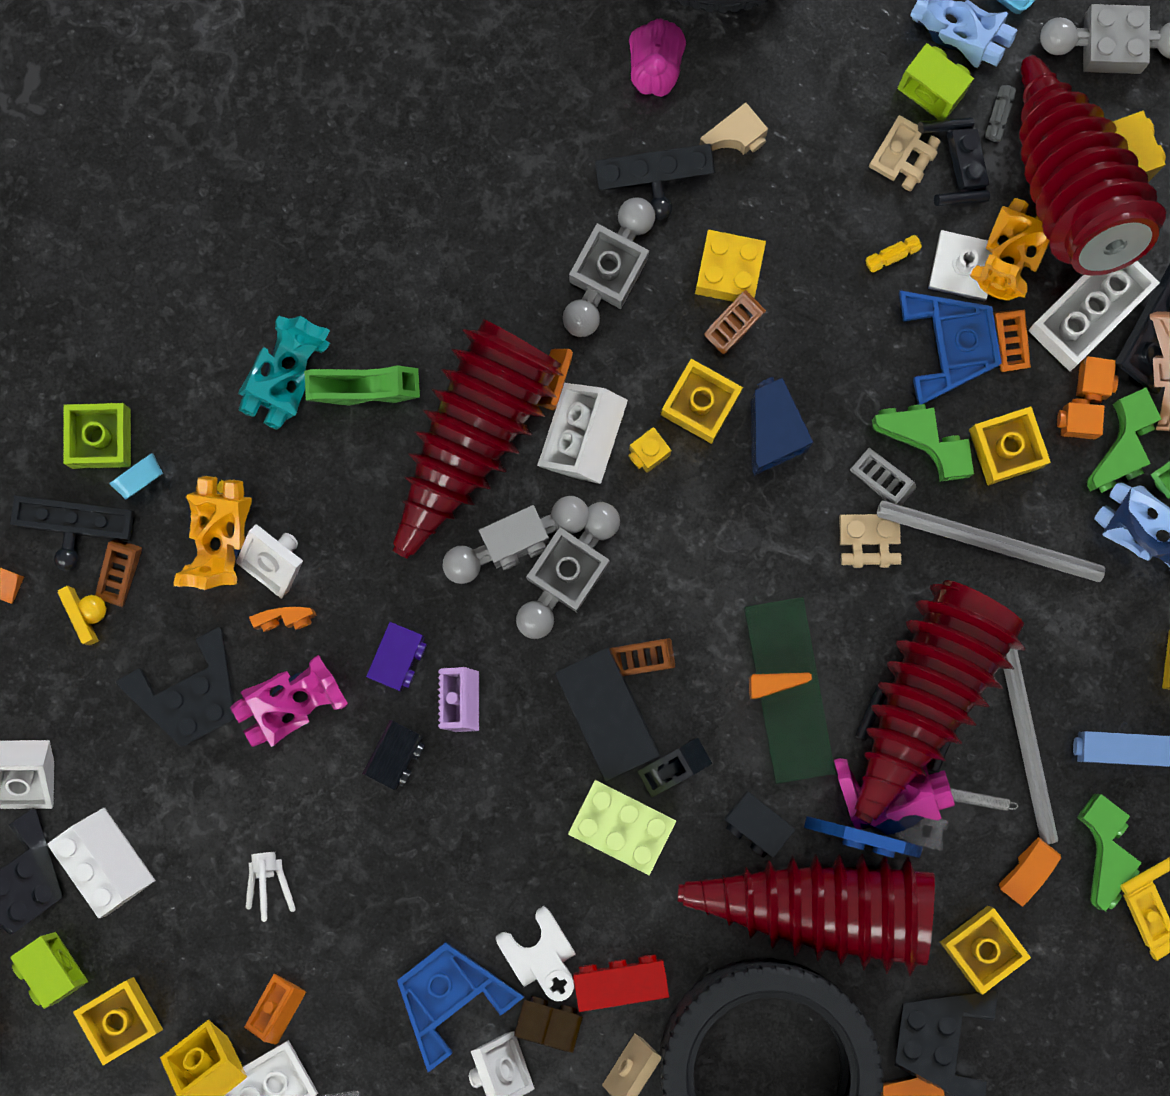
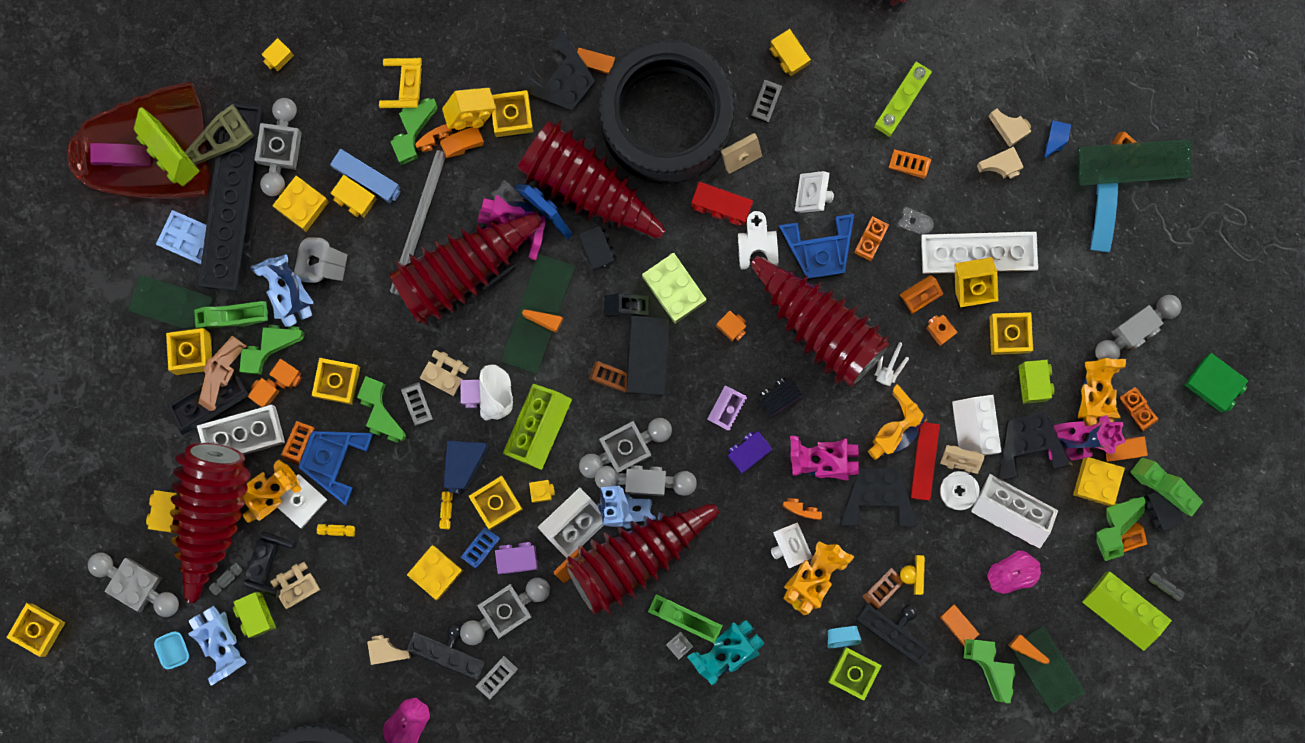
camera: 150 degrees left, 0 degrees up
dark brown brick [514,996,583,1053] -> none
dark orange slope [704,290,766,354] -> none
light grey axle [877,501,1105,582] -> none
white piece [951,789,1018,811] -> none
none -> light grey piece [294,237,347,283]
none -> yellow brick [331,175,377,217]
none -> orange slope [416,124,453,152]
none -> yellow axle [439,491,453,529]
none -> yellow brick [442,88,496,130]
none -> lavender brick [460,380,481,408]
none -> blue slope [461,527,500,569]
none -> light grey slope [476,656,518,699]
none -> white hair [479,364,513,421]
none -> medium lavender brick [495,542,539,574]
none -> lime slope [503,384,572,470]
none -> light blue hips [597,486,656,531]
none -> light grey tile [666,632,693,659]
none -> orange brick [716,311,746,342]
none -> dark red cone [751,256,890,387]
none -> orange slope [854,216,889,261]
none -> light orange hips [867,384,927,460]
none -> red tile [910,422,940,501]
none -> orange brick [926,315,958,346]
none -> tan plate [940,445,984,474]
none -> white plate [940,471,979,510]

